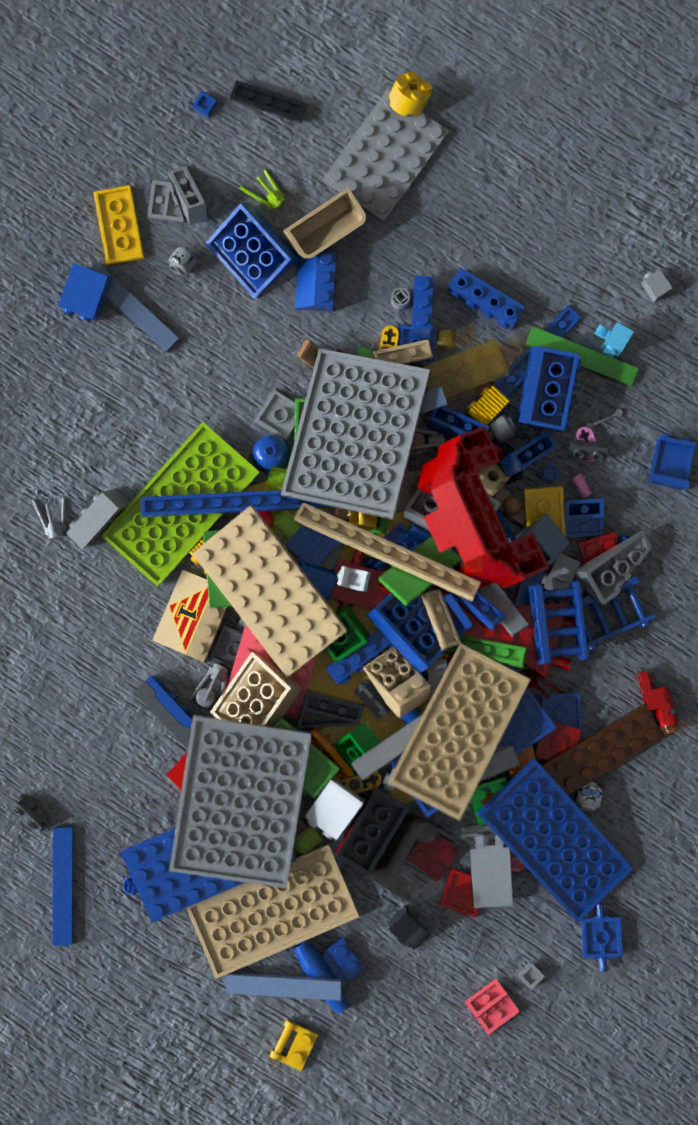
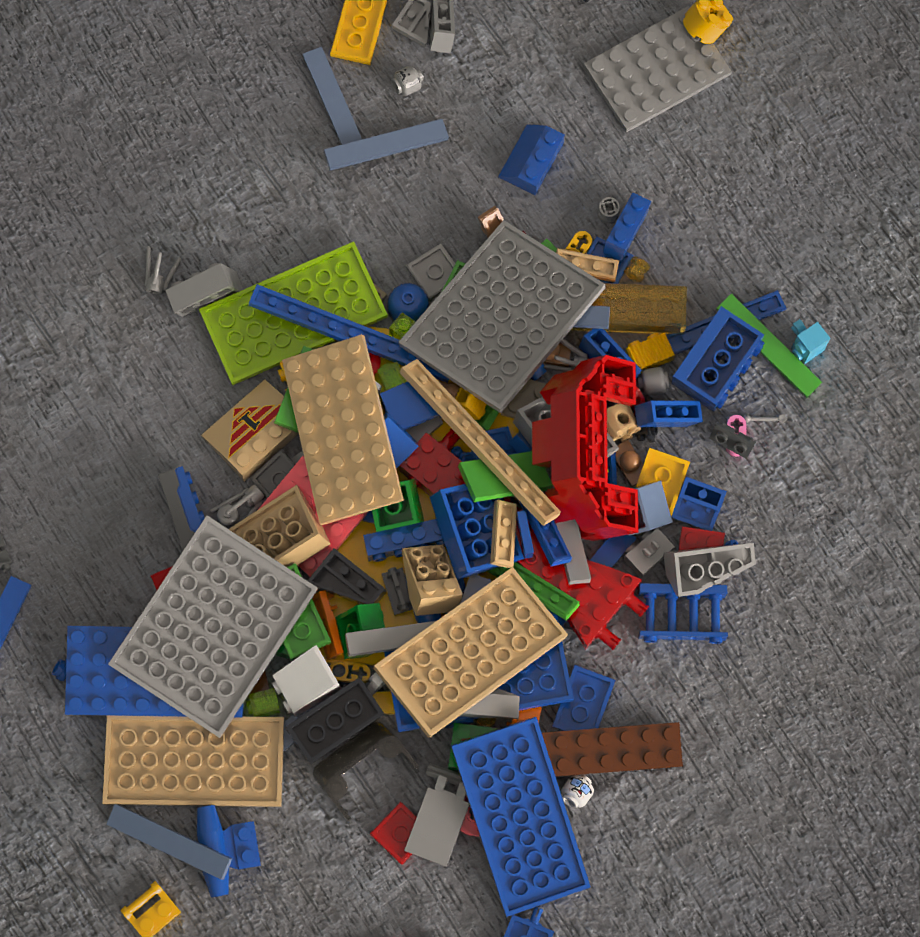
camera: 20 degrees right, 10 degrees down
blue brick [58,263,113,322] -> none
blue slope [205,202,300,299] -> none
lime plant [240,169,286,210] -> none
tan windscreen [282,187,366,259] -> none
white bracket [337,566,371,592] -> none
black wedge [388,906,431,950] -> none
dark red plate [406,827,460,882] -> none
blue brick [447,267,525,330] -> none
clear red plant [523,670,566,699] -> none
blue fence [529,581,590,664] -> none
red tile [534,722,582,761] -> none
blue plate [540,463,560,483] -> none
bright pink pin [572,473,593,499] -> none
red plate [636,671,680,735] -> none
light grey brick [641,269,672,303] -> none
blue panel [648,434,697,491] -> none
none -> sand blue tile [324,119,449,171]

